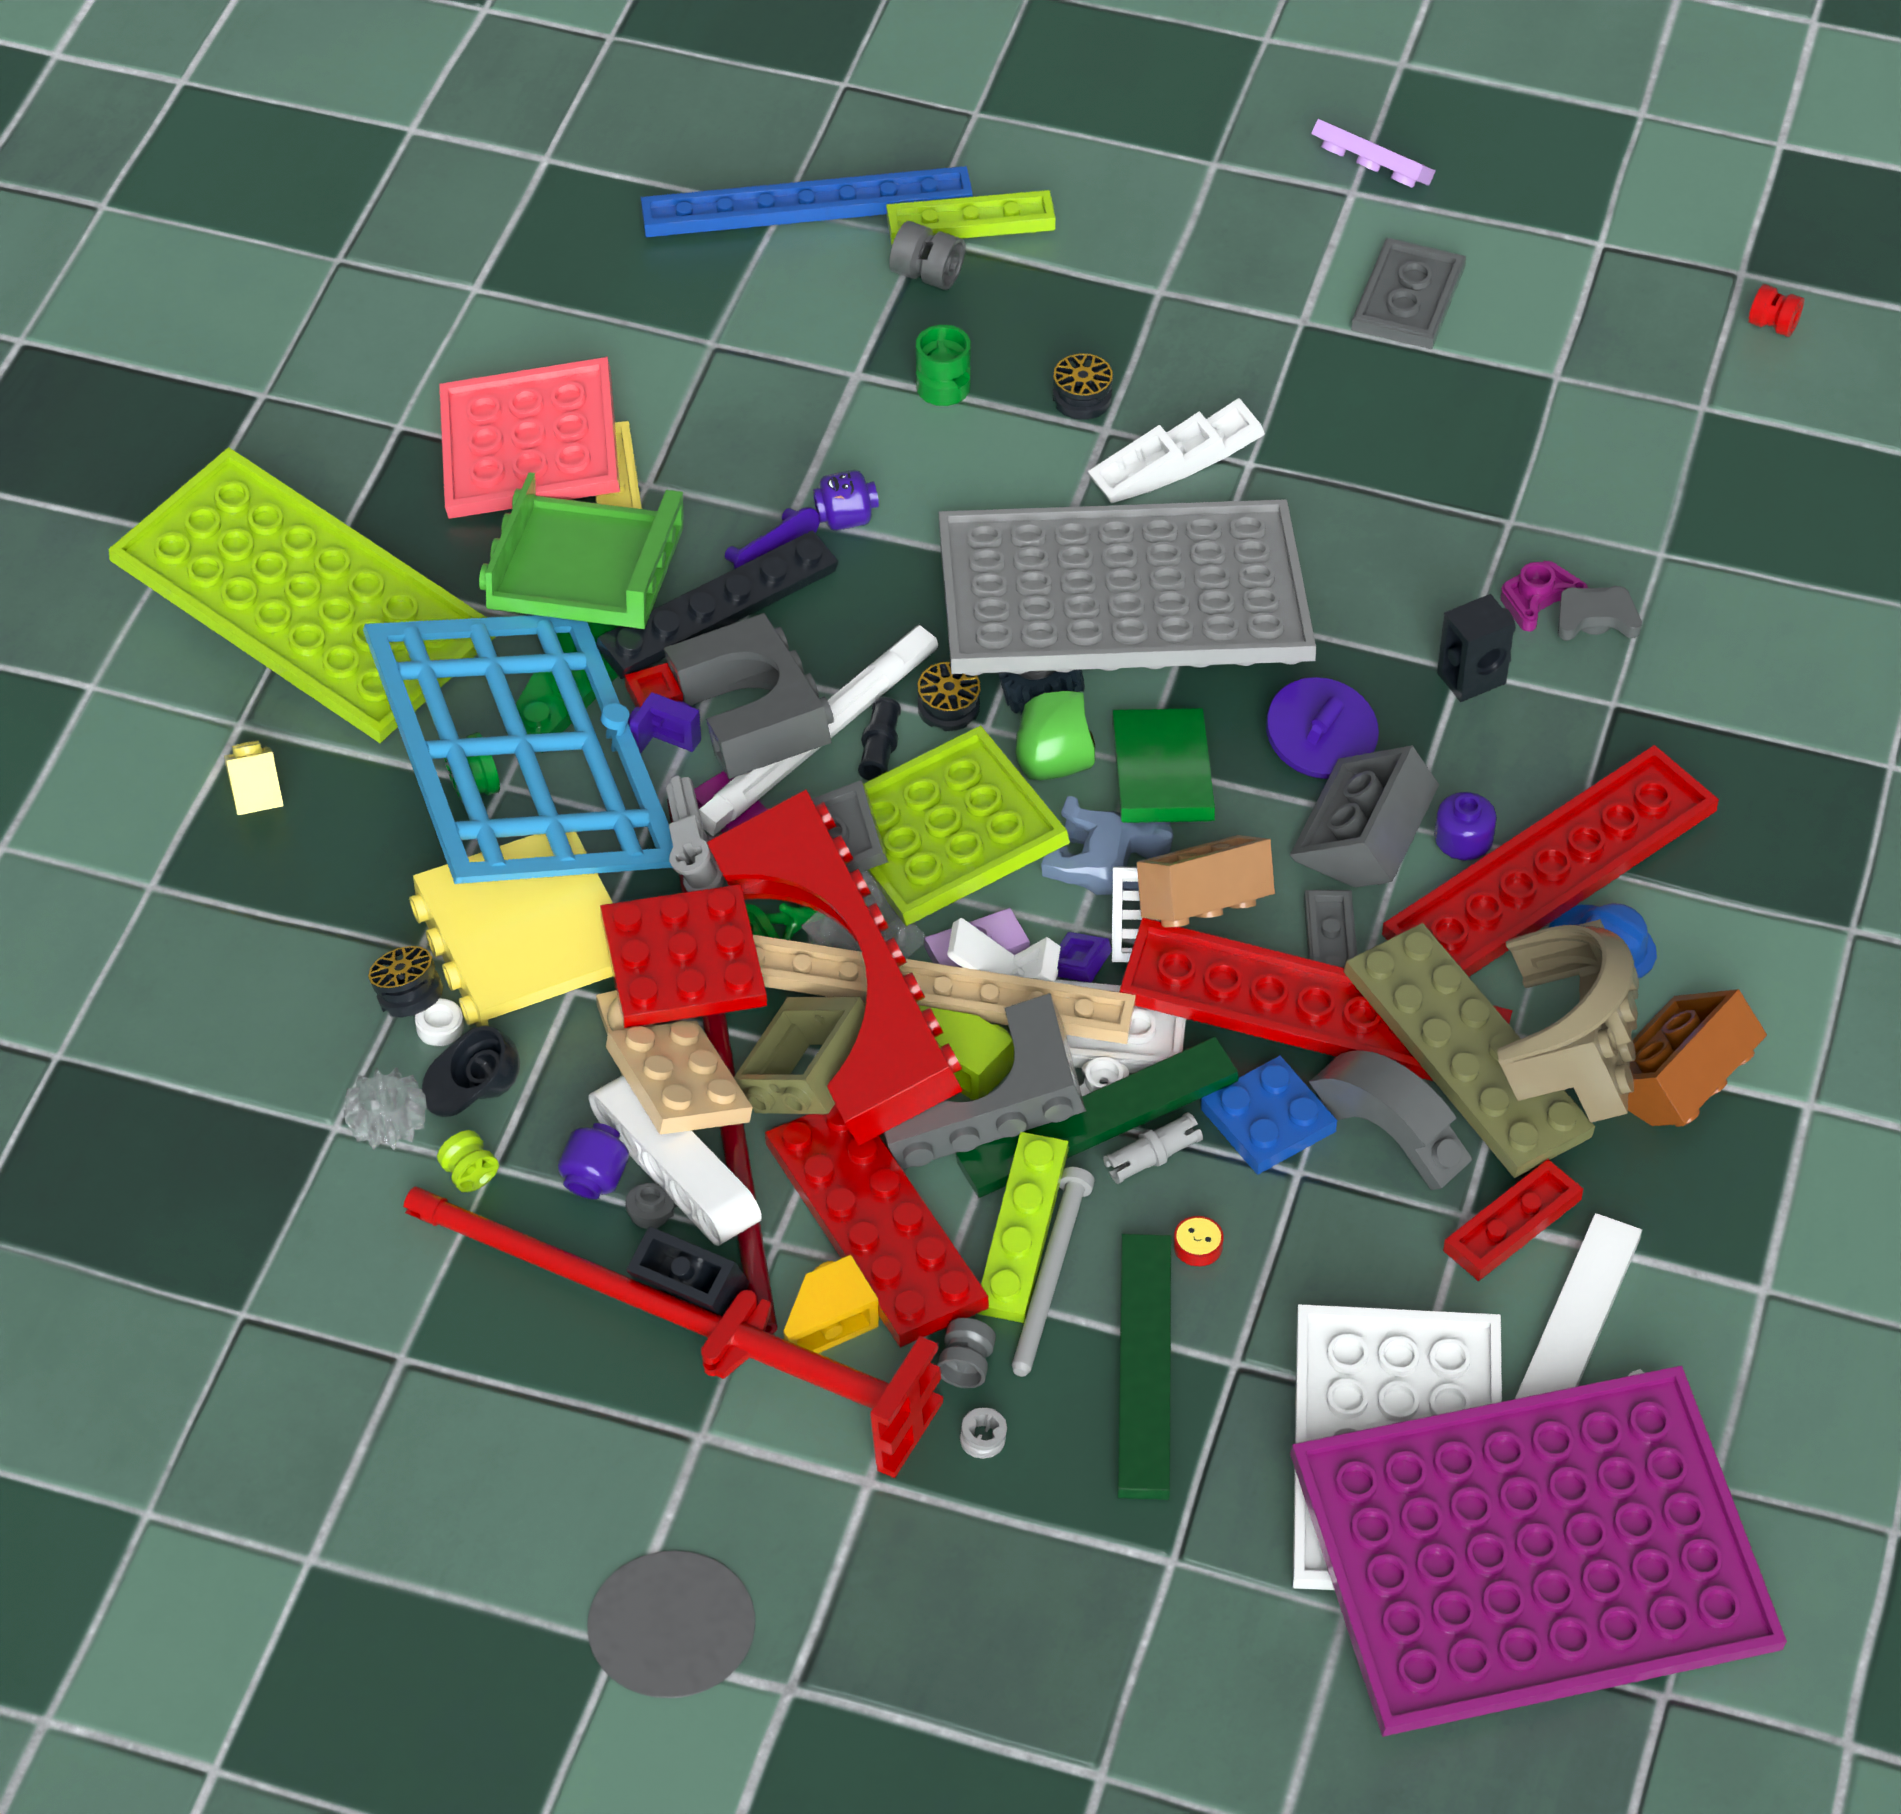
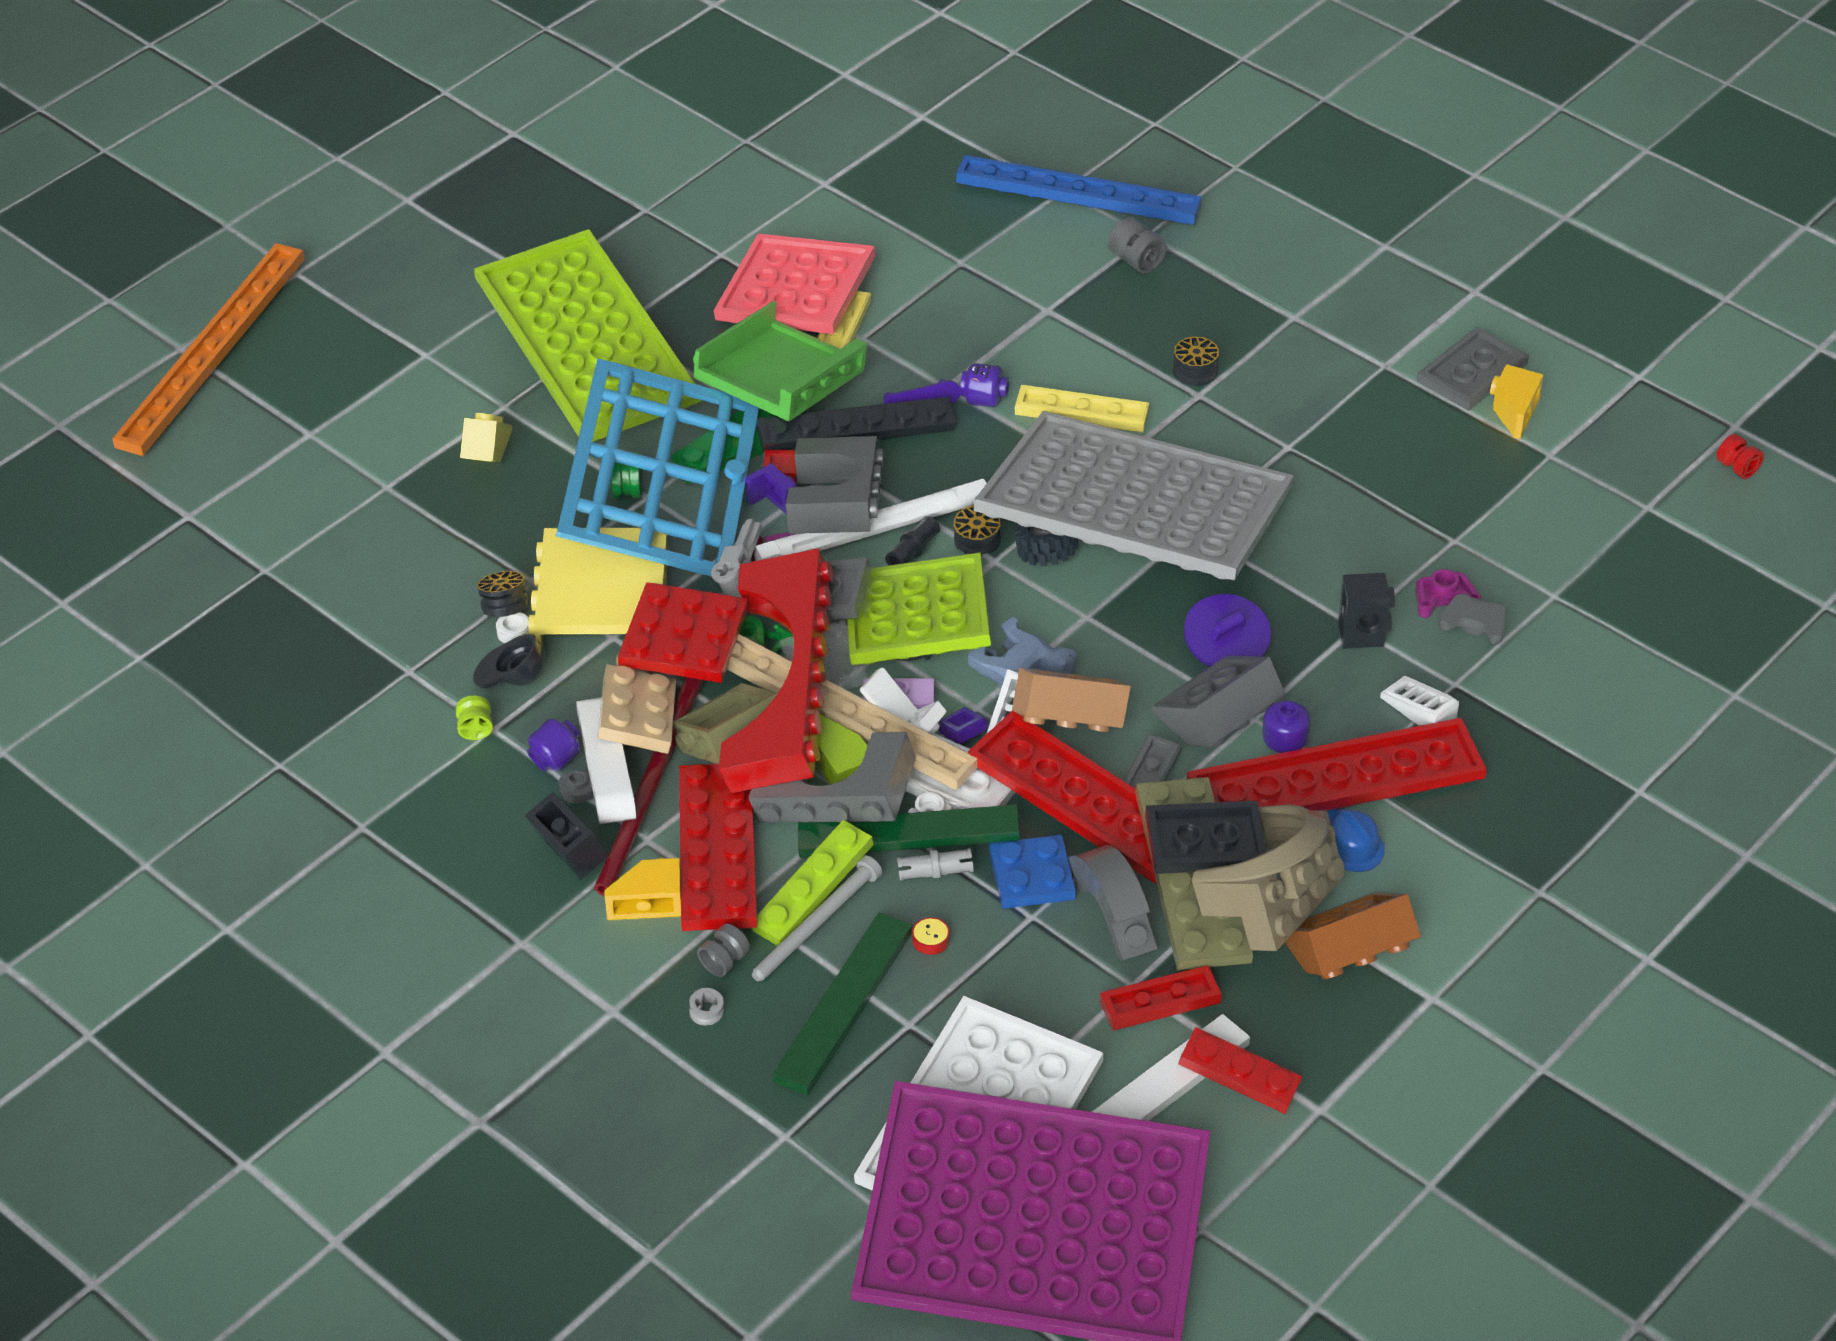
camera: 25 degrees right, 5 degrees down
clear gear [343,1067,427,1150] -> none
red piece [403,1186,944,1478] -> none
flat silver sticker [587,1551,755,1698] -> none
lime plate [886,190,1056,245] -> none
green wheel [916,325,971,406] -> none
bright green piece [1015,691,1096,781] -> none
white slope [1088,398,1265,504] -> none
green tile [1112,708,1215,823] -> none
lavender plate [1311,119,1435,188] -> none
none -> light yellow tile [1015,385,1149,433]
none -> black plate [1145,801,1267,874]
none -> red plate [1178,1027,1303,1114]
none -> white slope [1380,676,1459,726]
none -> yellow slope [1490,364,1544,439]

